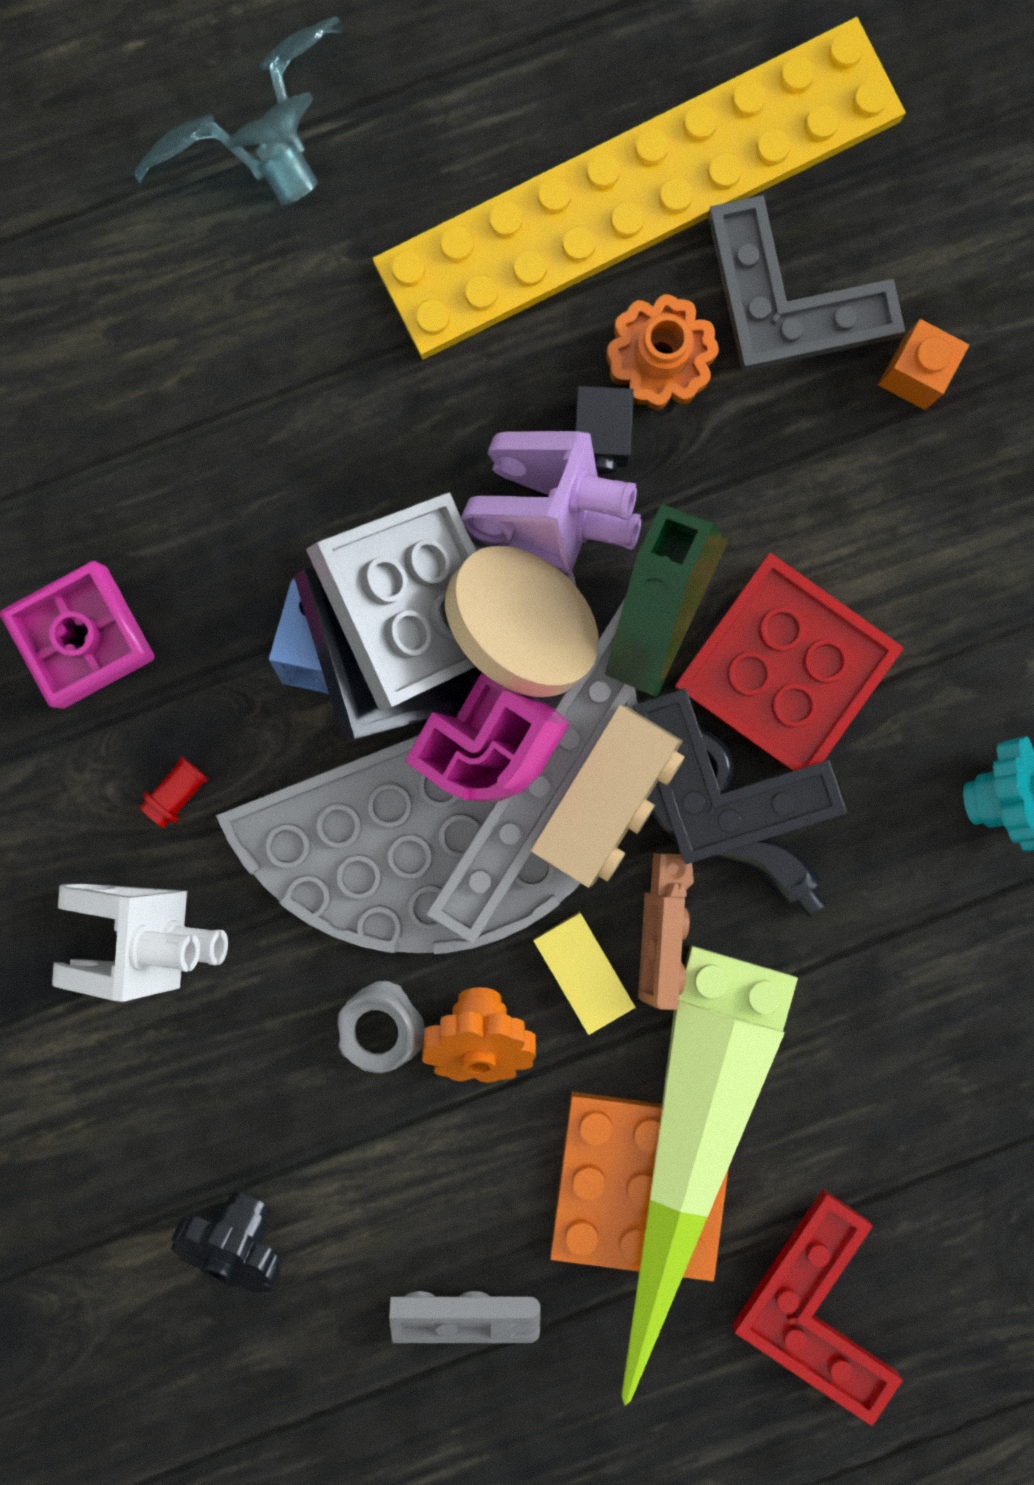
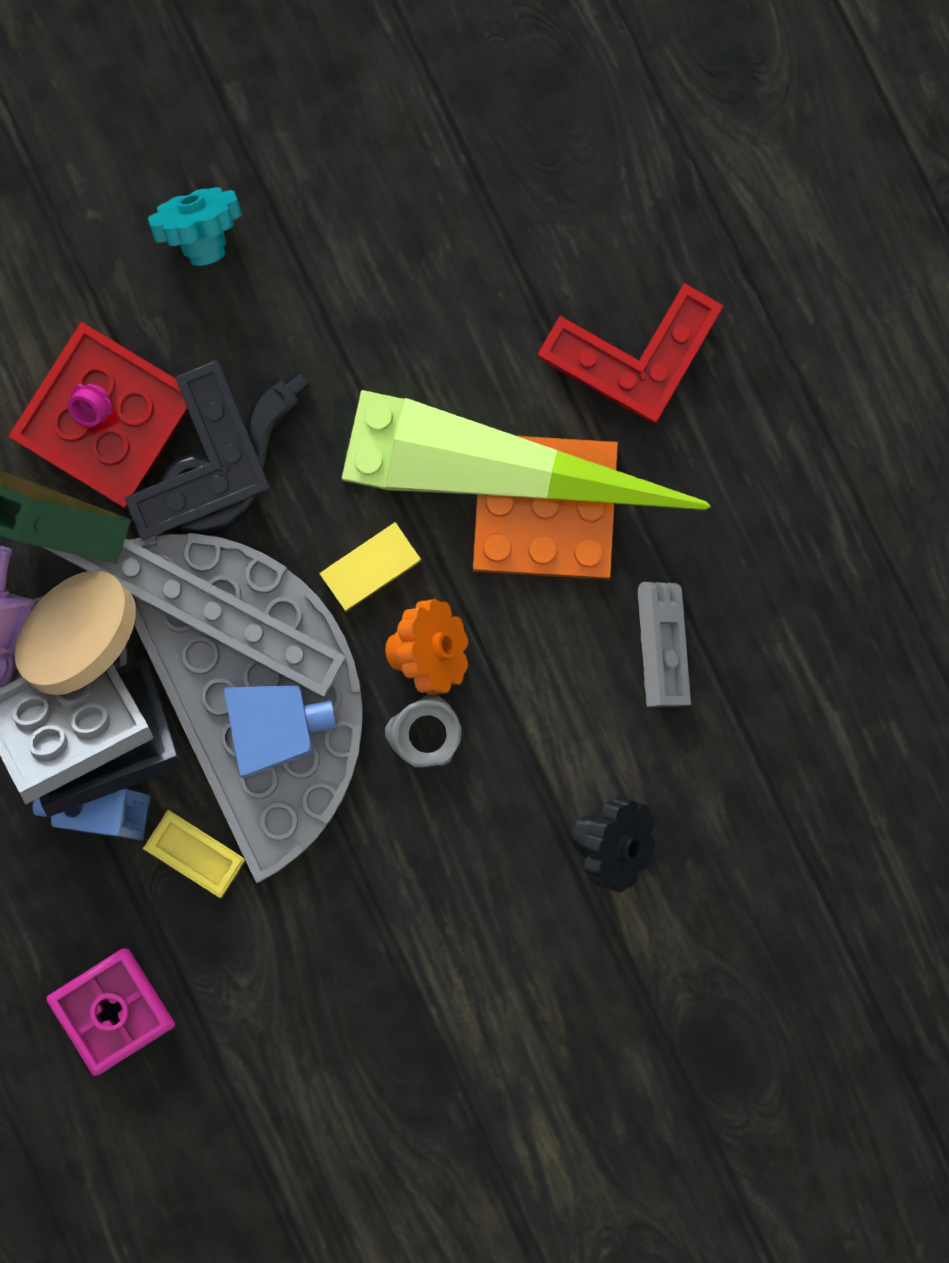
camera: 95 degrees left, 5 degrees down
white piece [52,884,228,1002] -> none
red pin [139,757,209,828] -> none
dark pink brick [405,672,569,802] -> none
tan brick [531,705,685,888] -> none
nougat hinge [638,853,694,1010] -> none
none -> dark pink plate [68,384,112,427]
none -> light yellow tile [143,810,246,898]
none -> medium blue torso [223,686,337,778]

